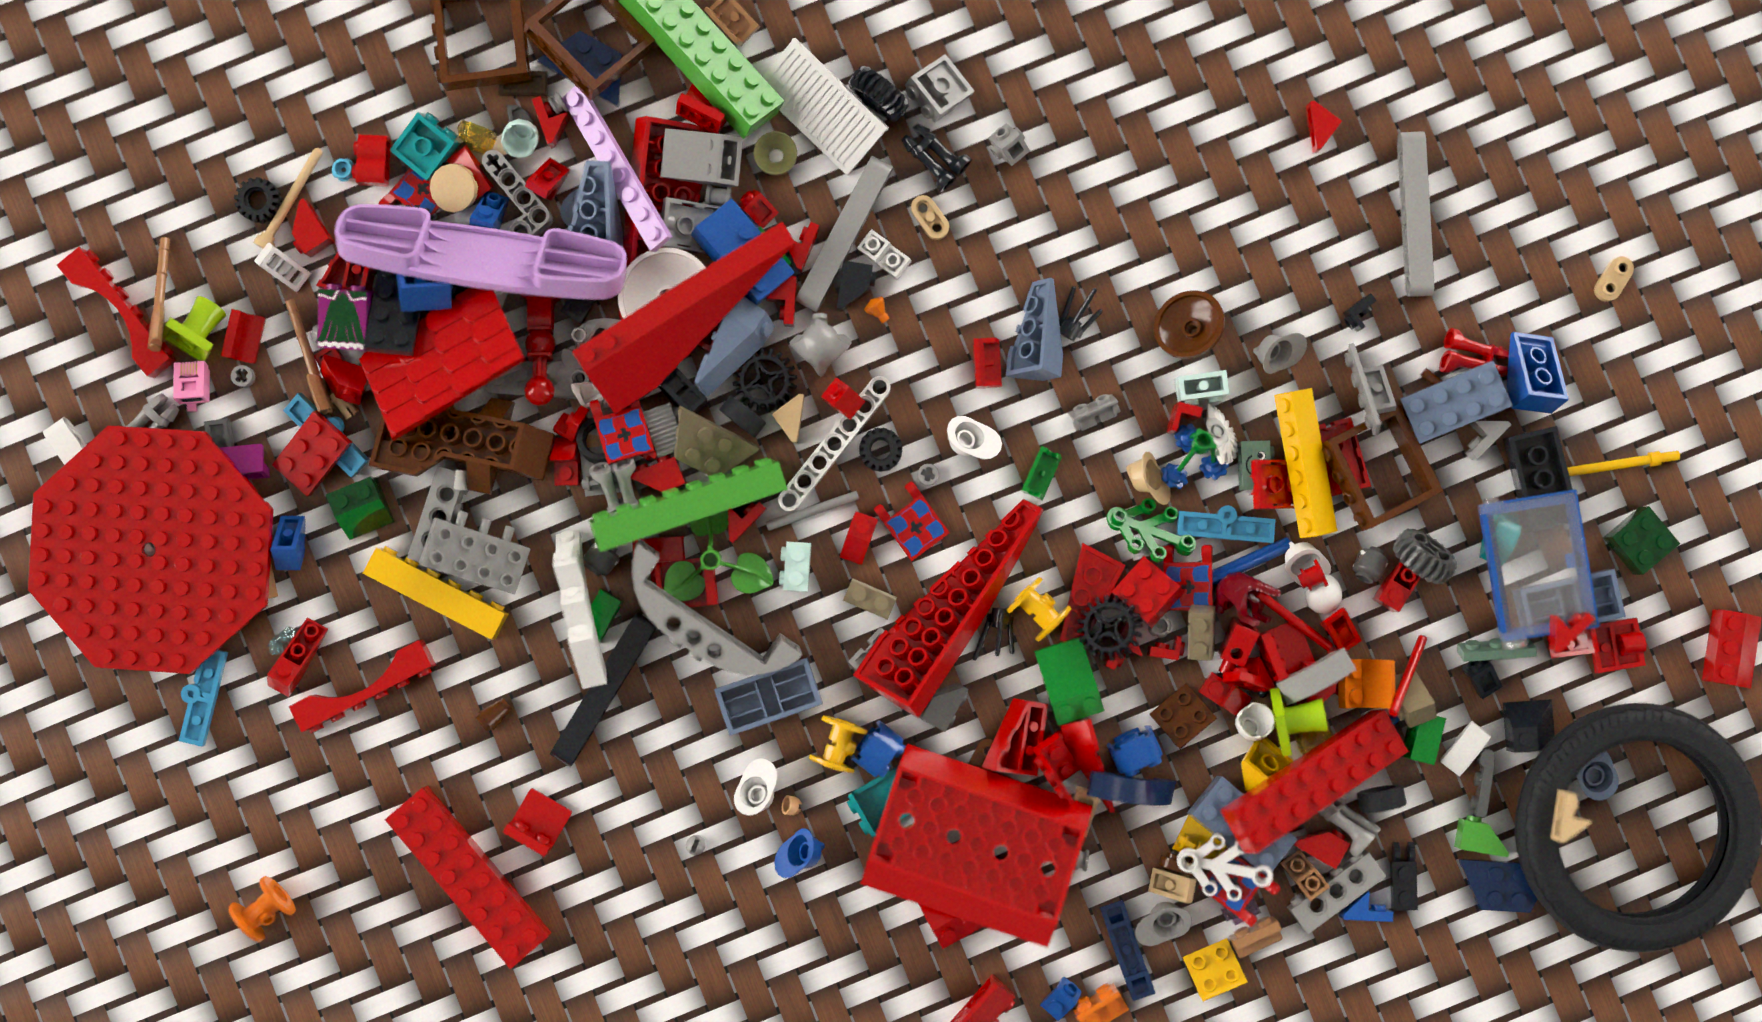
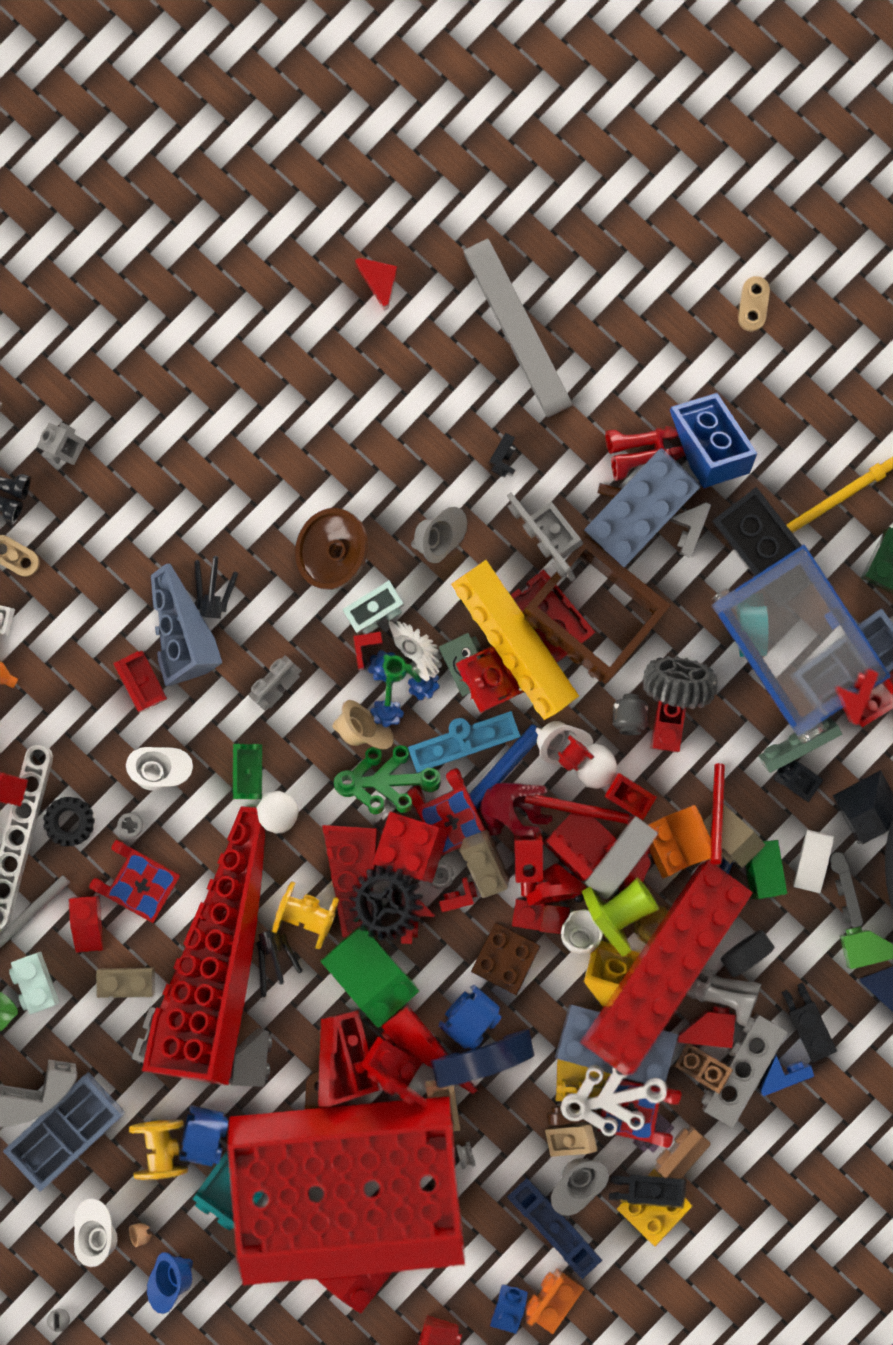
camera: 30 degrees left, 0 degrees up
none -> white hair [256,791,298,833]
none -> black hinge [609,1175,687,1209]

